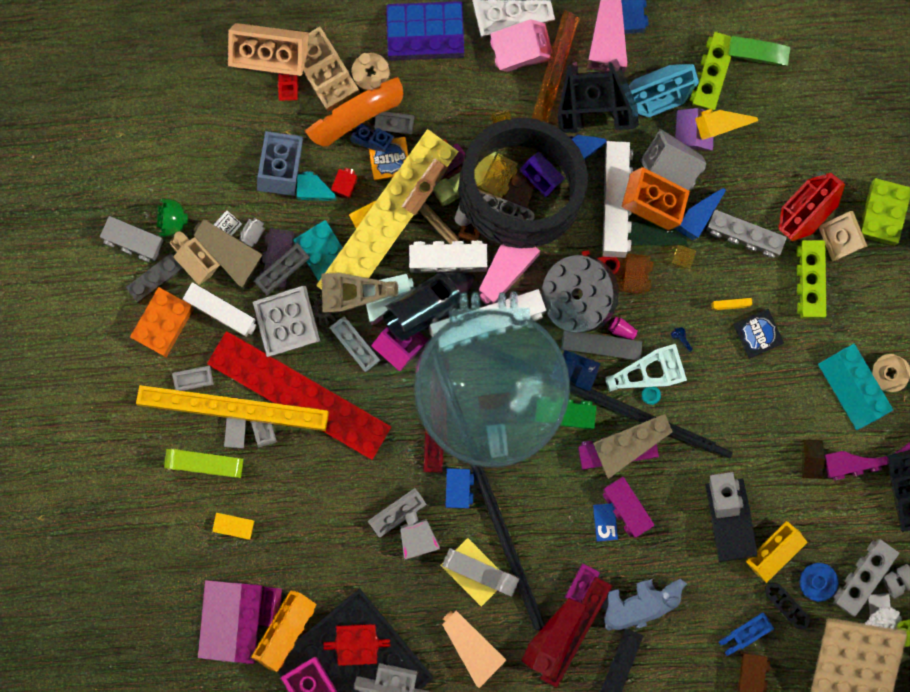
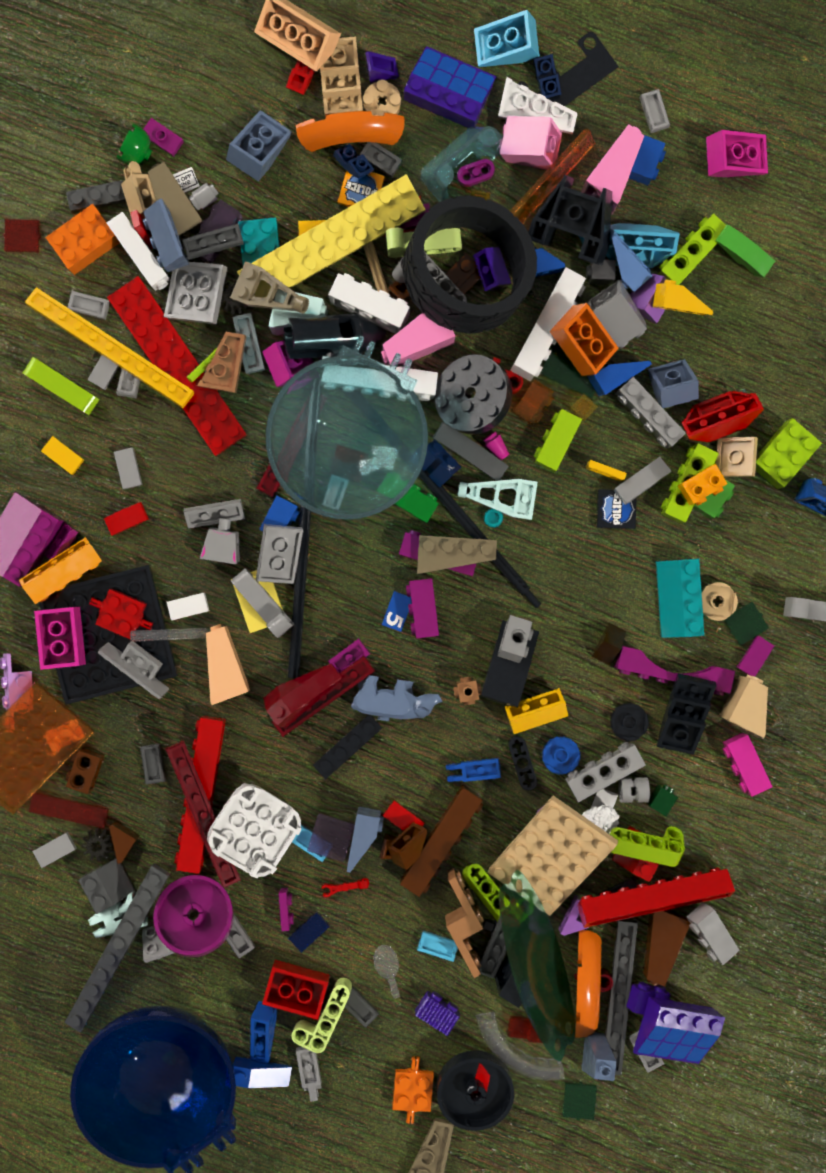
camera: 25 degrees right, 5 degrees up
light grey brick [100,216,164,262] -> none
teal slope [297,172,336,201] -> none
red brick [331,168,358,199] -> none
medium nougat piece [402,158,448,215] -> none
clear yellow bracket [480,153,518,198] -> none
clear blue hand [671,327,693,352] -> none
none -> clear red piece [3,219,41,252]
none -> red slope [104,502,149,536]
none -> light grey tile [114,447,143,490]
none -> red tile [130,210,153,249]
none -> clear axle [130,628,208,641]
none -> sand blue slope [143,199,189,272]
none -> magenta plate [144,118,184,157]
none -> white tile [167,593,209,621]
none -> lime bar [187,347,218,382]
none -> nougat wing [197,332,247,393]
none -> light grey tile [256,524,303,584]
none -> dark purple slope [365,51,399,84]
none -> clear light blue windscreen [421,126,503,201]
none -> medium nougat brick [453,677,482,705]
none -> magenta plate [457,159,495,187]
none -> lime brick [533,409,582,473]
none -> flat silver brick [586,260,616,284]
none -> medium blue slope [610,229,652,292]
none -> black tile [610,703,649,741]
none -> light grey tile [614,457,672,505]
none -> sand blue slope [648,359,699,408]
none -> light orange brick [678,464,728,506]
none -> bright green brick [693,479,735,519]

